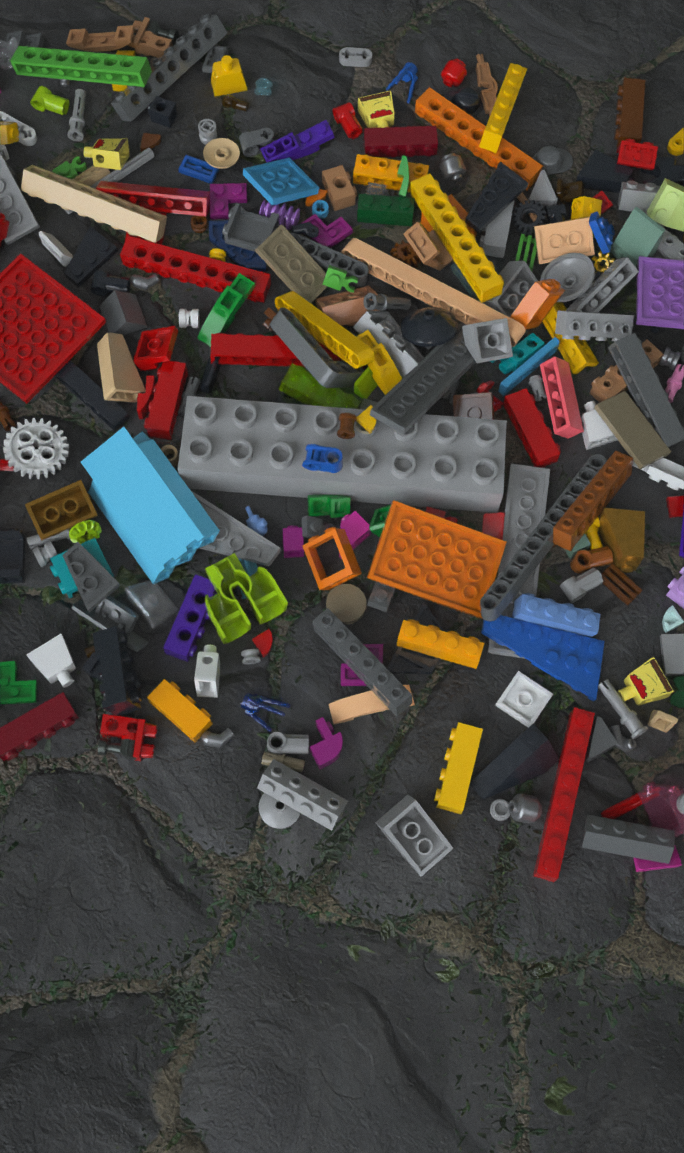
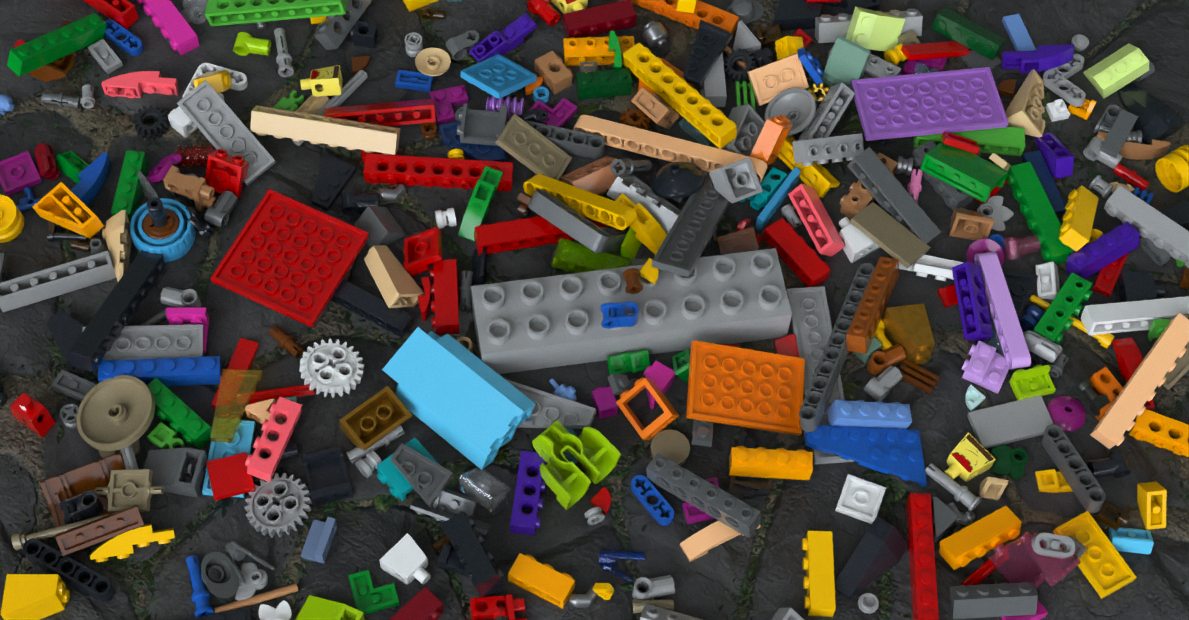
camera: 15 degrees left, 10 degrees down
white slope [39,231,73,267] -> none
lime gear [69,520,102,544] -> none
white torso [194,645,220,698] -> none
magenta brick [310,717,343,770] -> none
bright green plate [322,265,358,292] -> none
flat silver head [508,794,542,824] -> none
none -> yellow tile [593,583,614,600]
none -> blue beam [631,475,674,526]
none -> light orange brick [939,506,1021,570]

